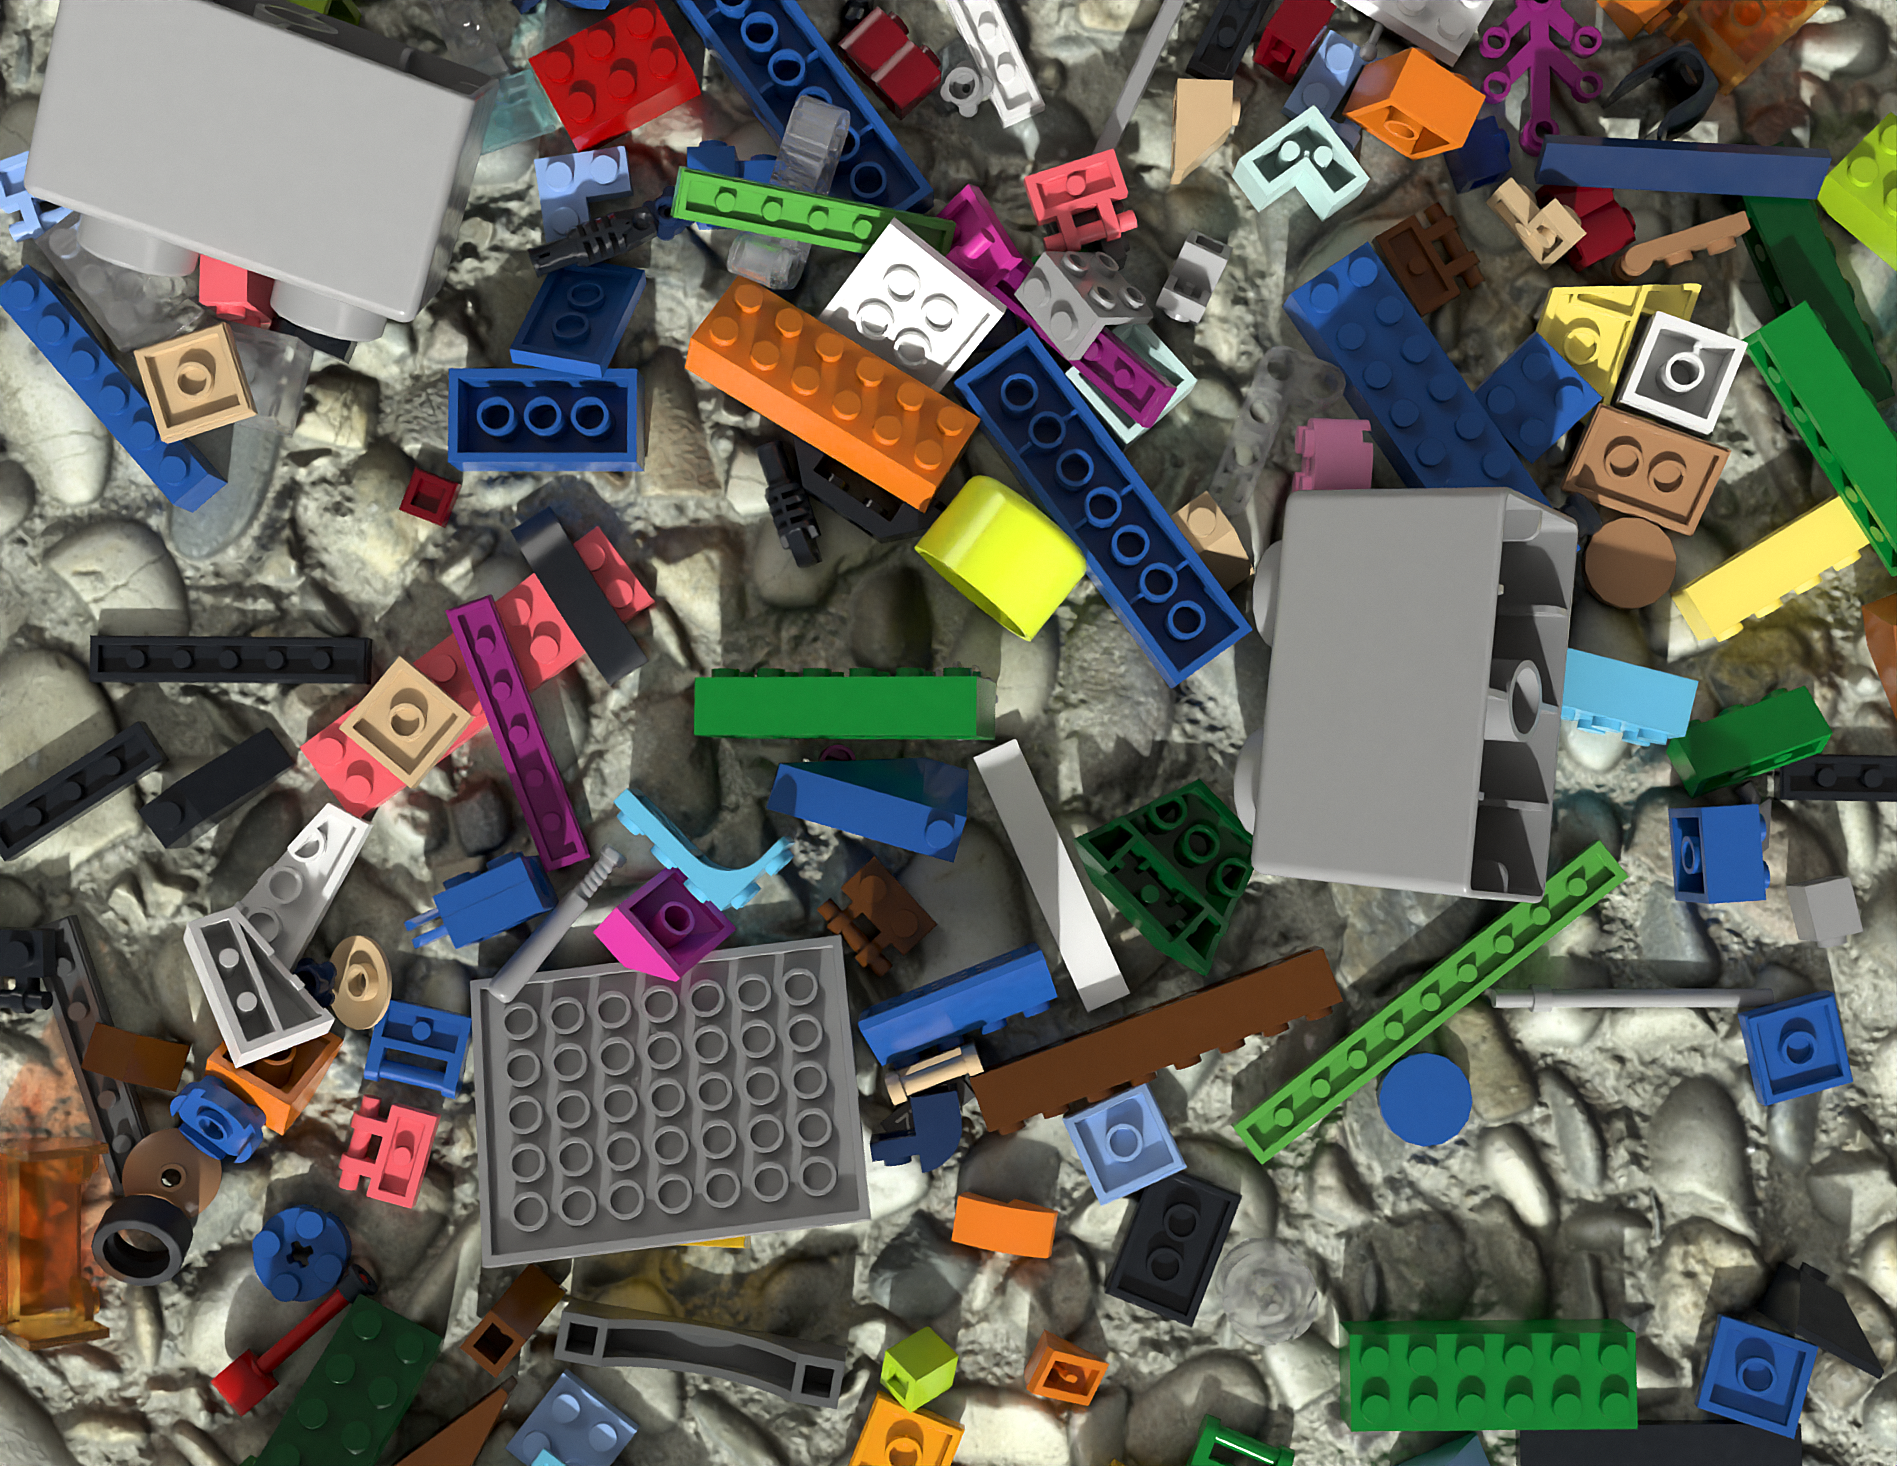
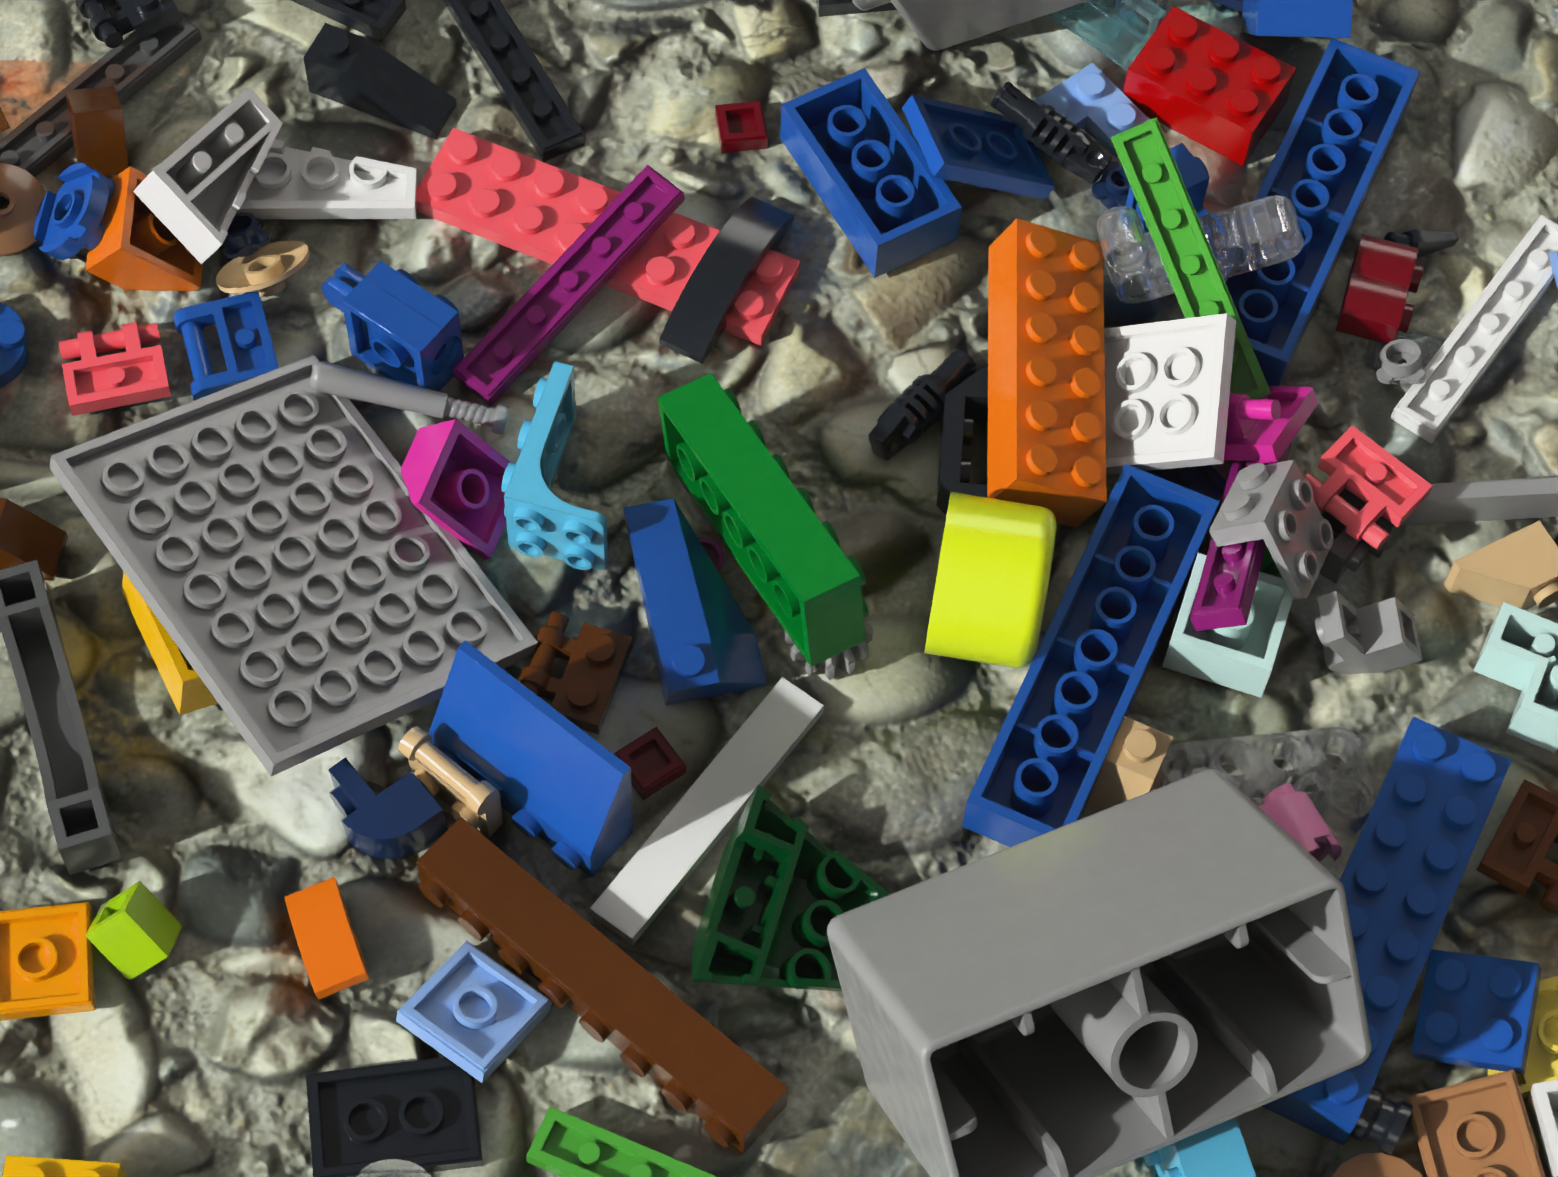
camera: 60 degrees right, 25 degrees down
tan plate [339,656,476,789] -> none
orange slope [1024,1329,1109,1406] -> none
none -> dark red tile [613,726,686,800]

